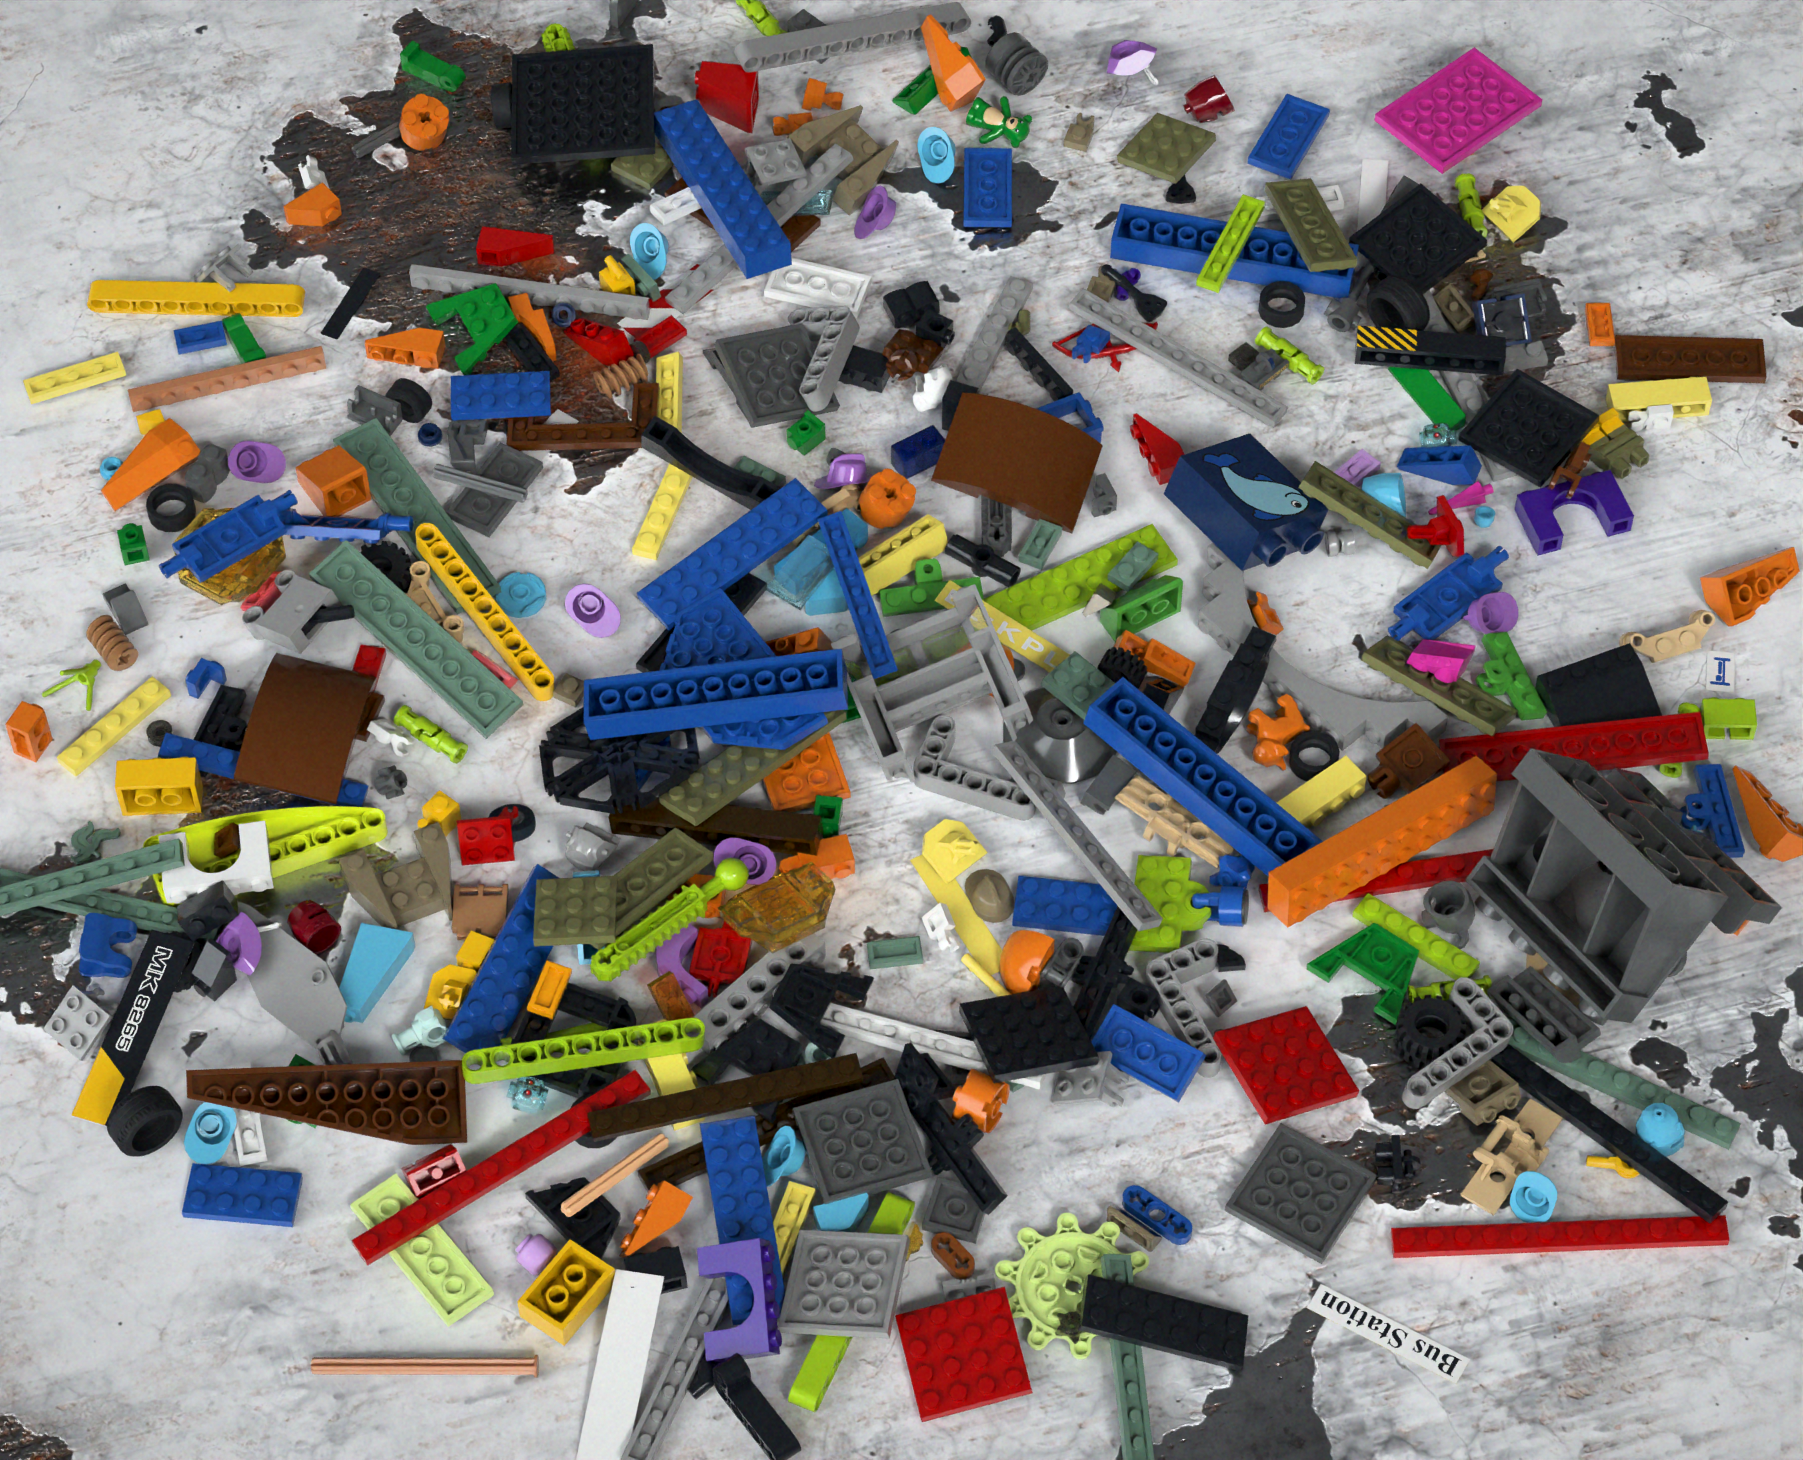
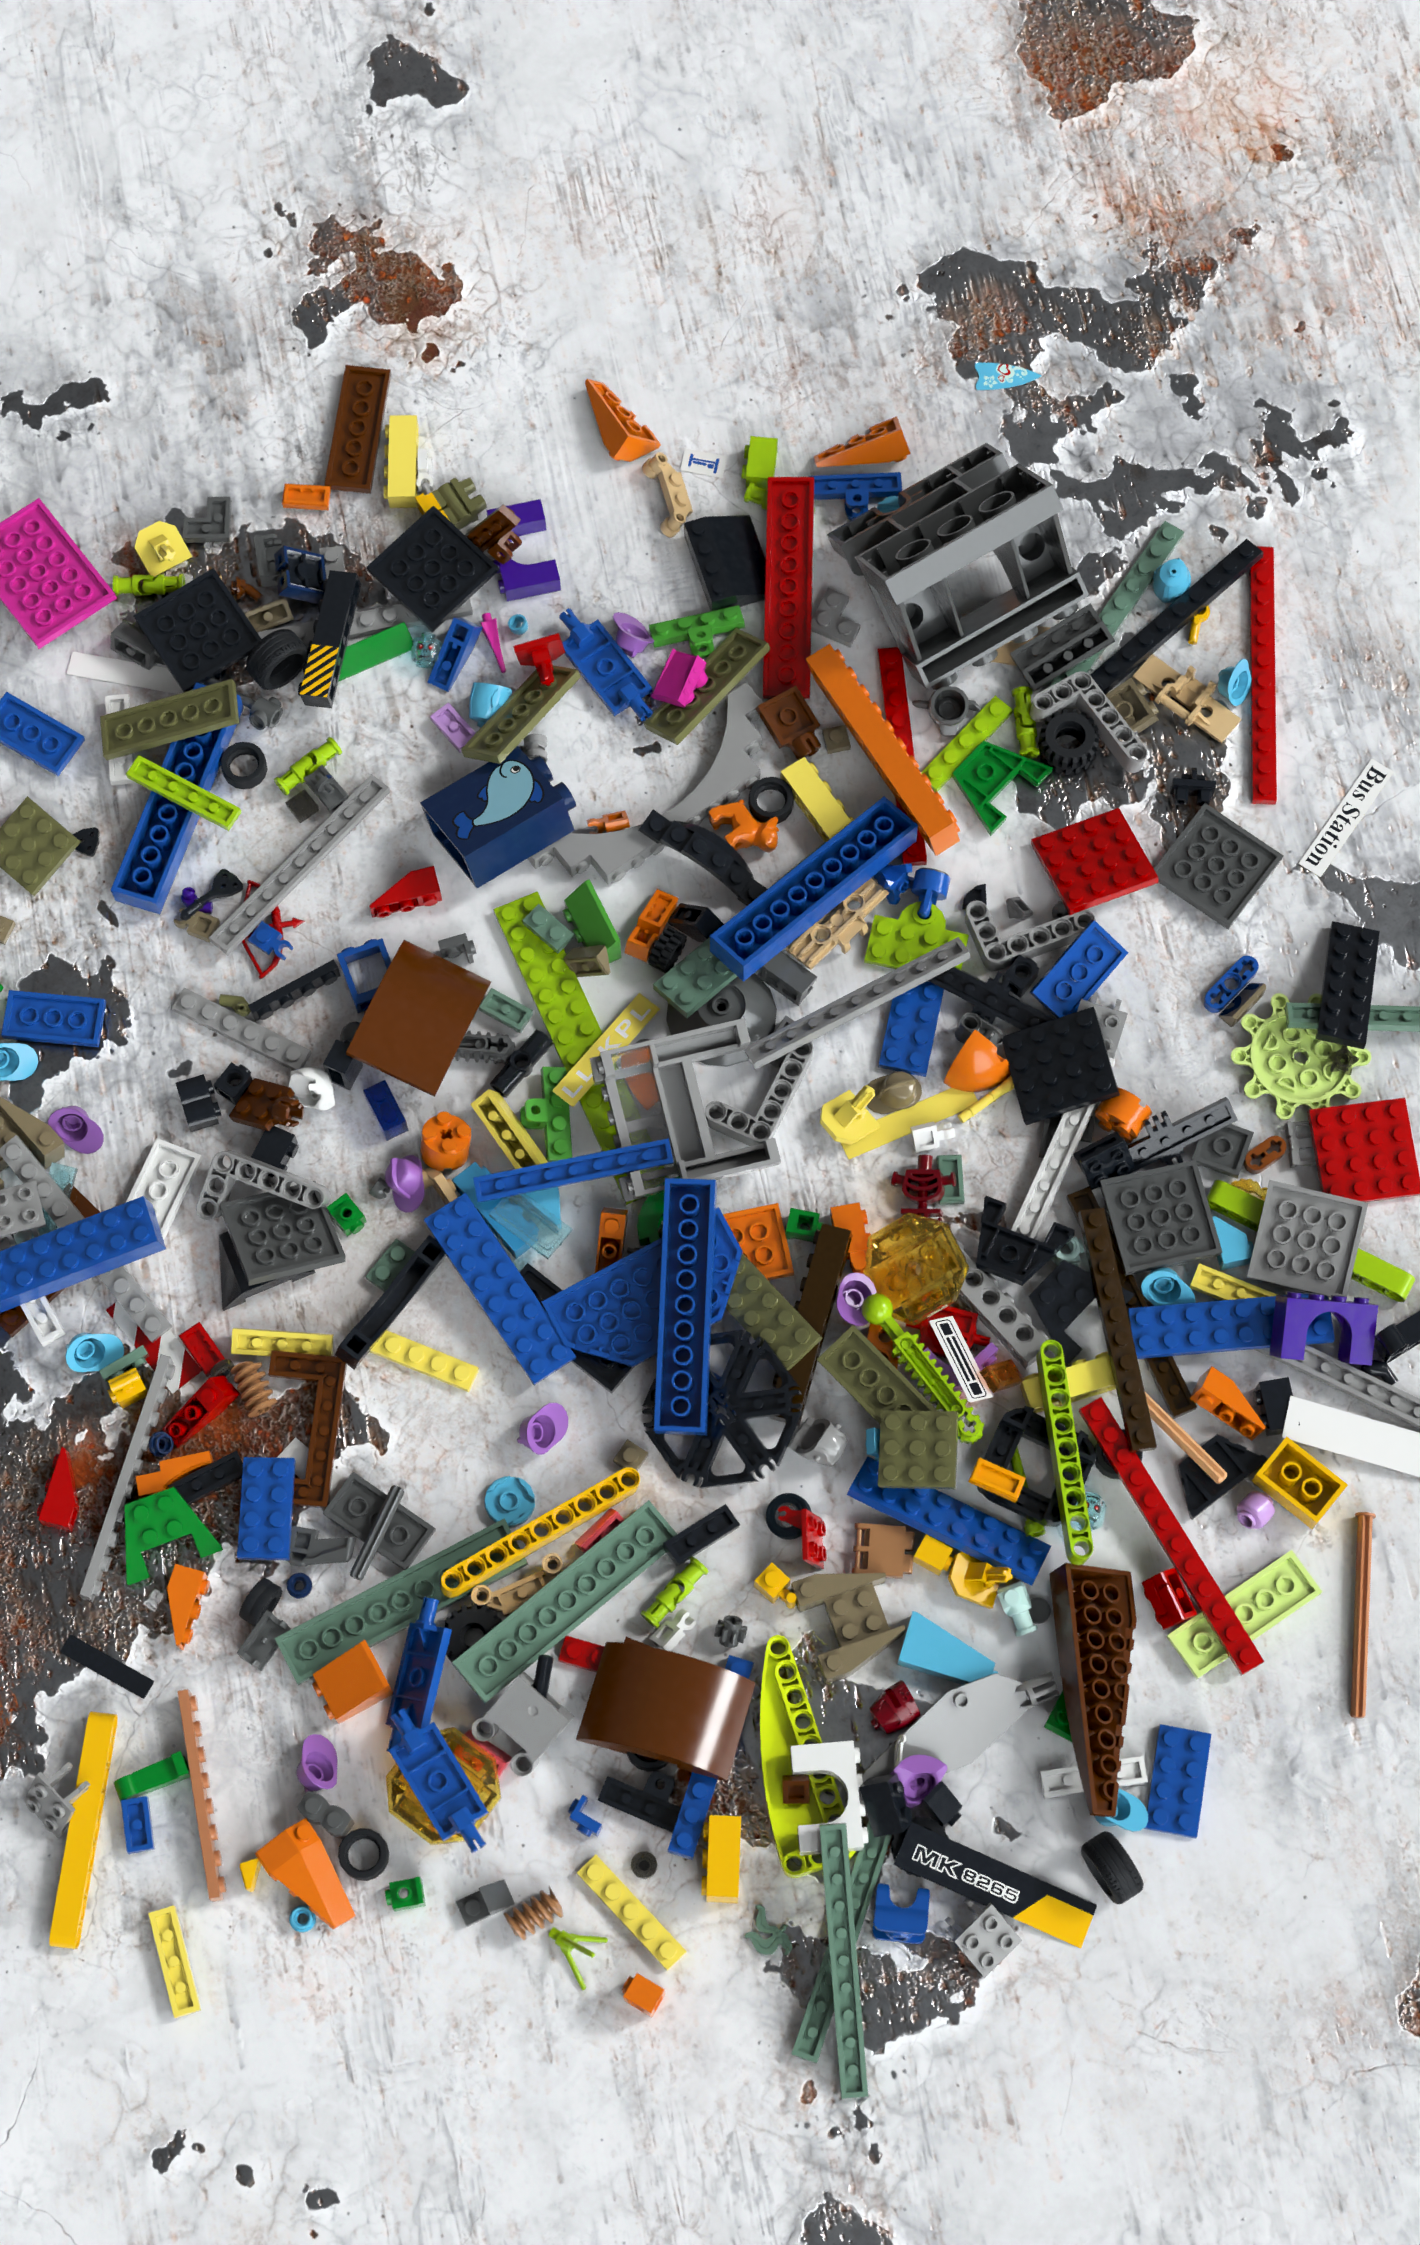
camera: 85 degrees left, 15 degrees up
none -> dark grey plate [183,497,232,543]
none -> black plate [662,1504,740,1566]
none -> dark red piece [891,1155,956,1233]
none -> white sticker [929,1316,993,1403]

